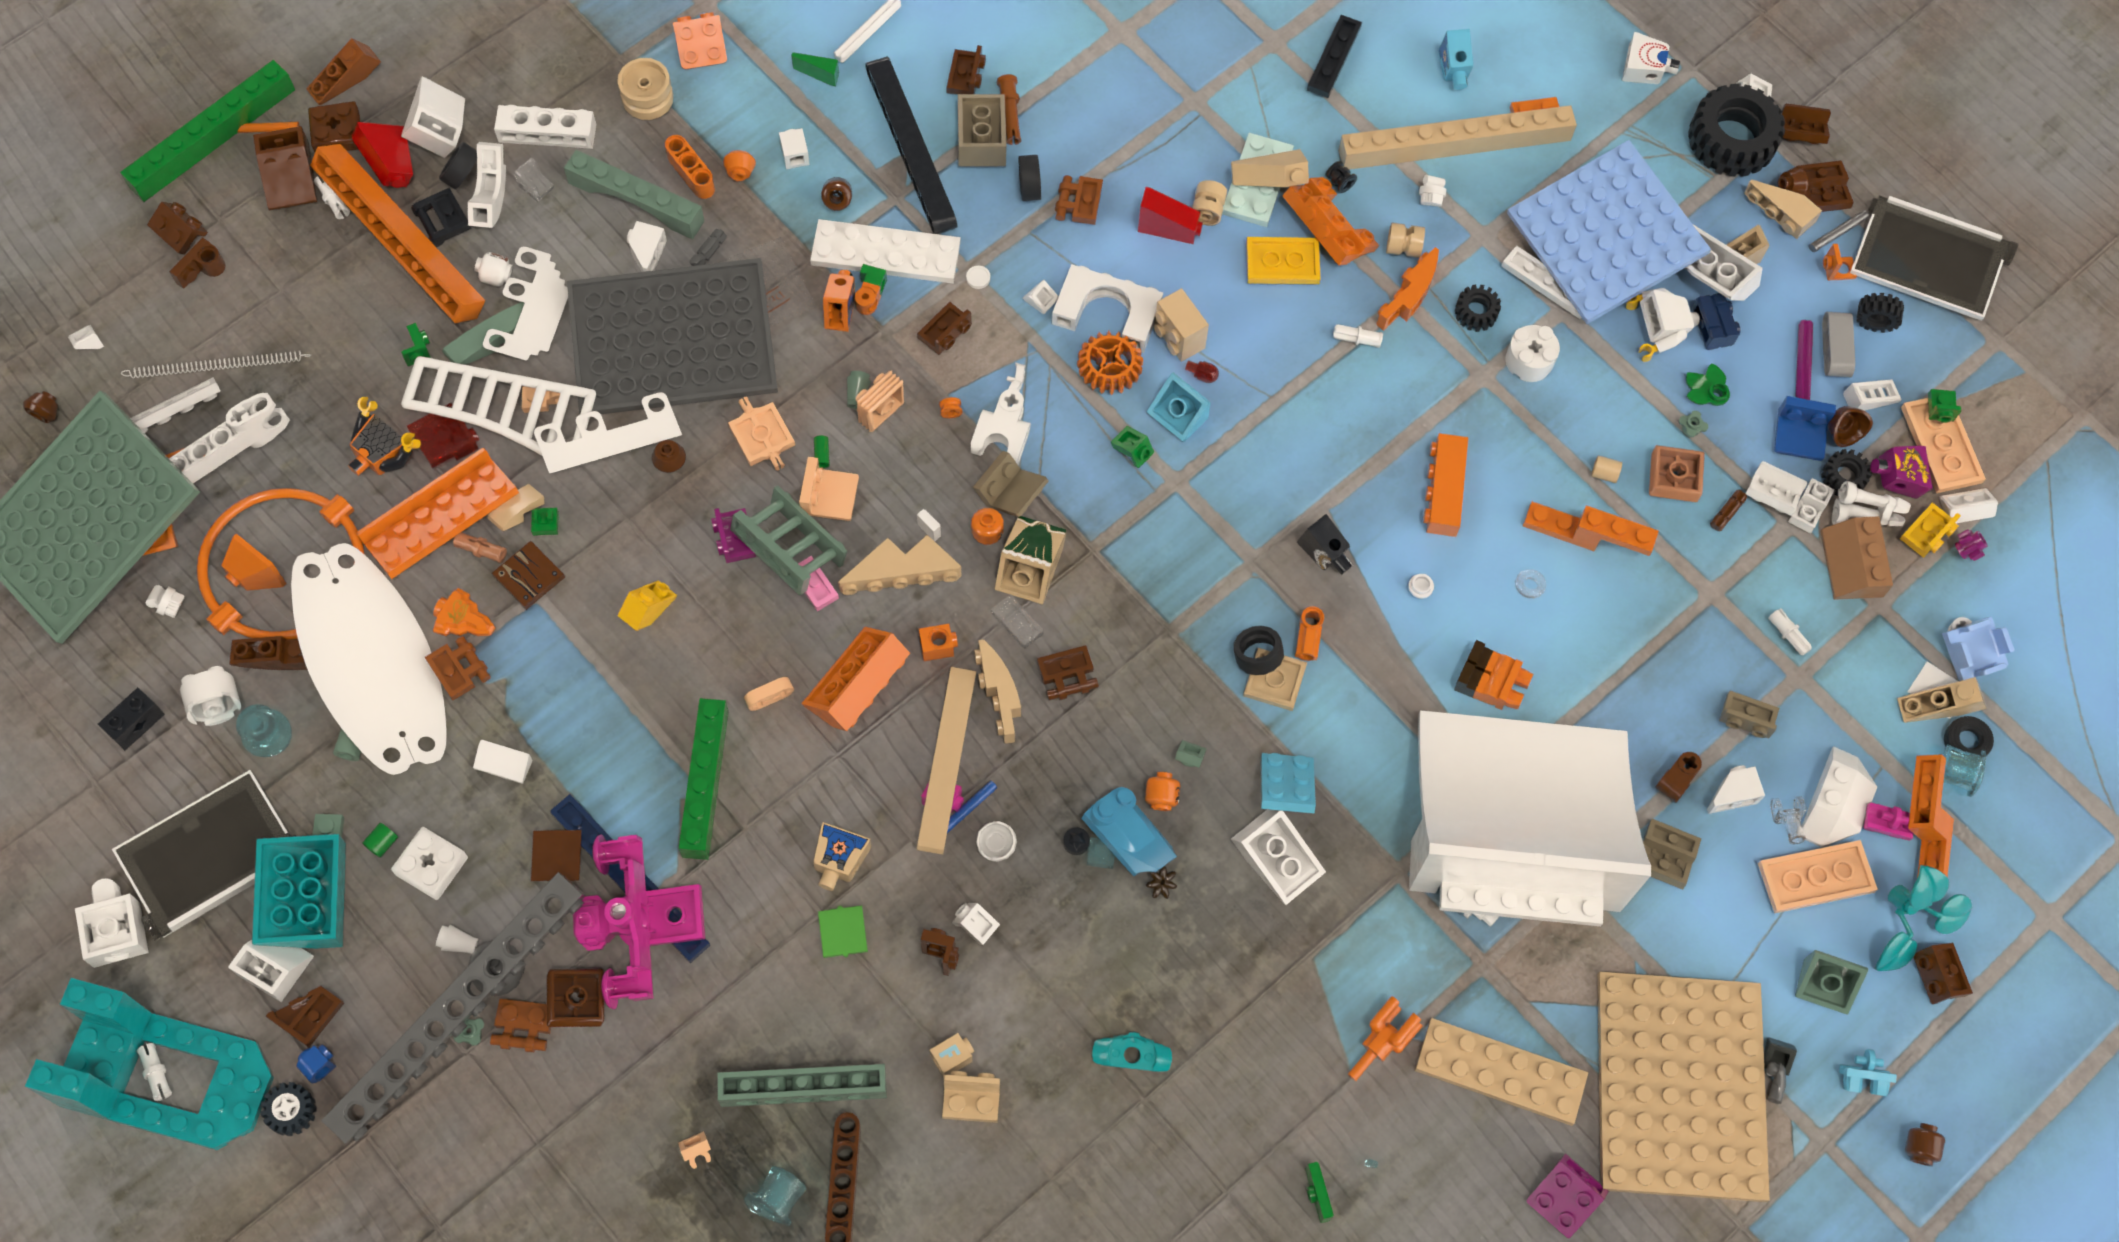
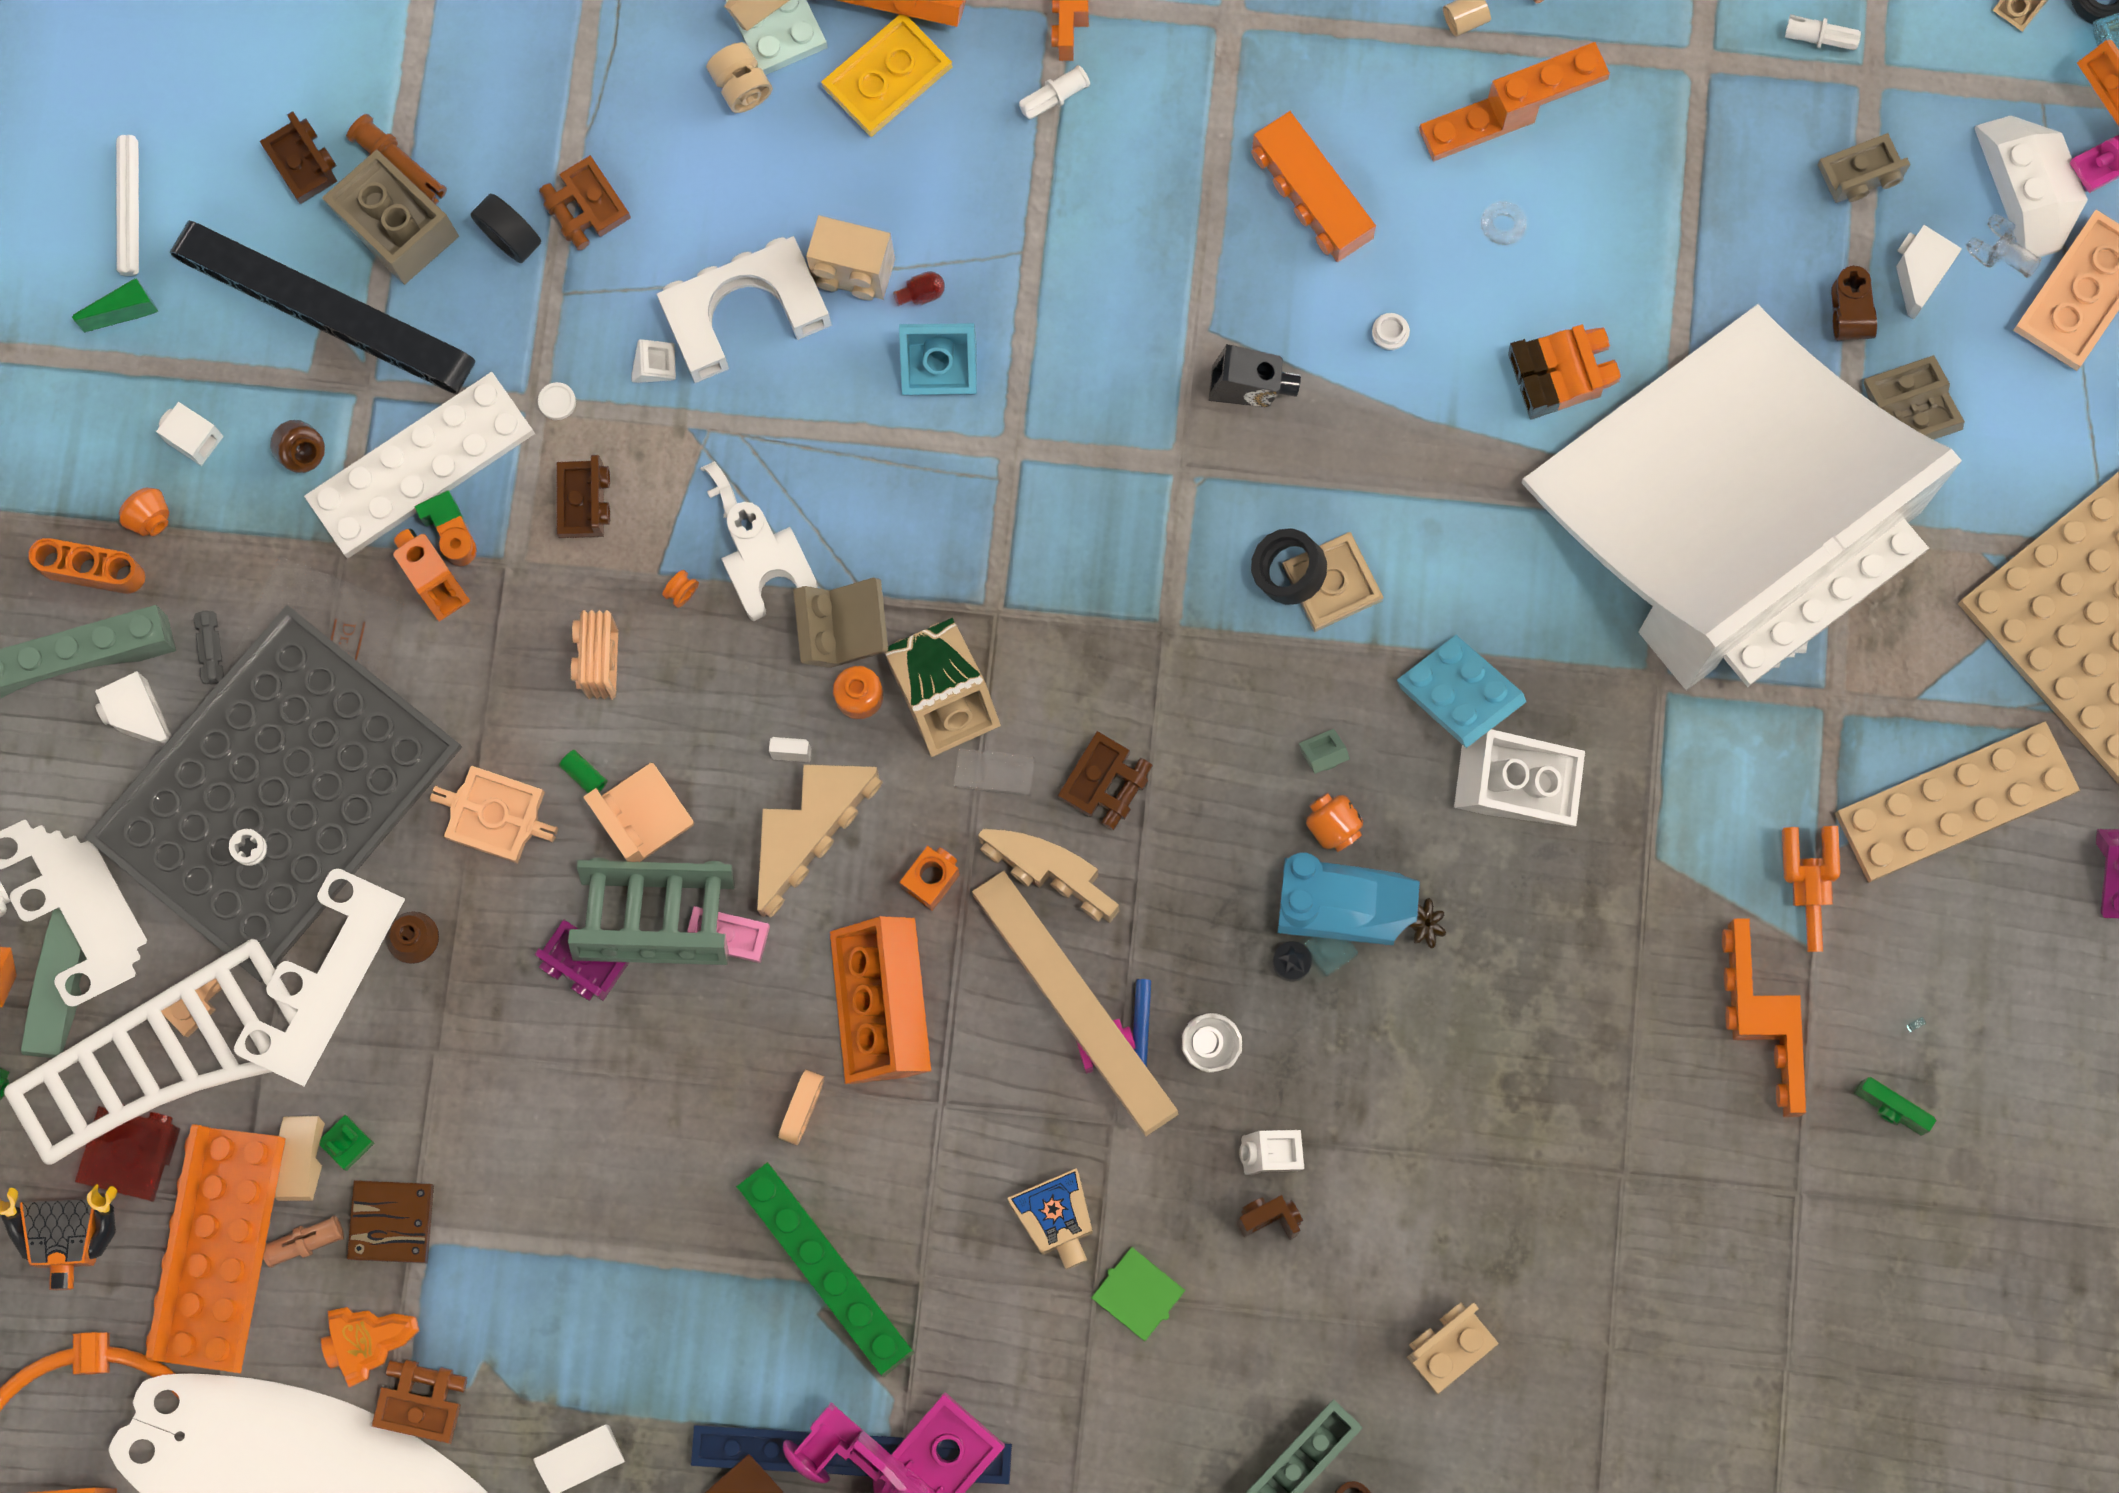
camera: 35 degrees left, 10 degrees up
yellow slope [617,580,677,631] -> none
sand green cone [847,371,871,409] -> none
tan brick [930,1033,974,1078] -> none
orange gear [1077,330,1143,396] -> none
teal piece [1092,1032,1172,1072] -> none
green bracket [1111,426,1154,468] -> none
red slope [1138,187,1203,244] -> none
orange piece [1295,606,1324,661] -> none
none -> white bush [229,829,267,866]
none -> orange bracket [1722,918,1806,1117]

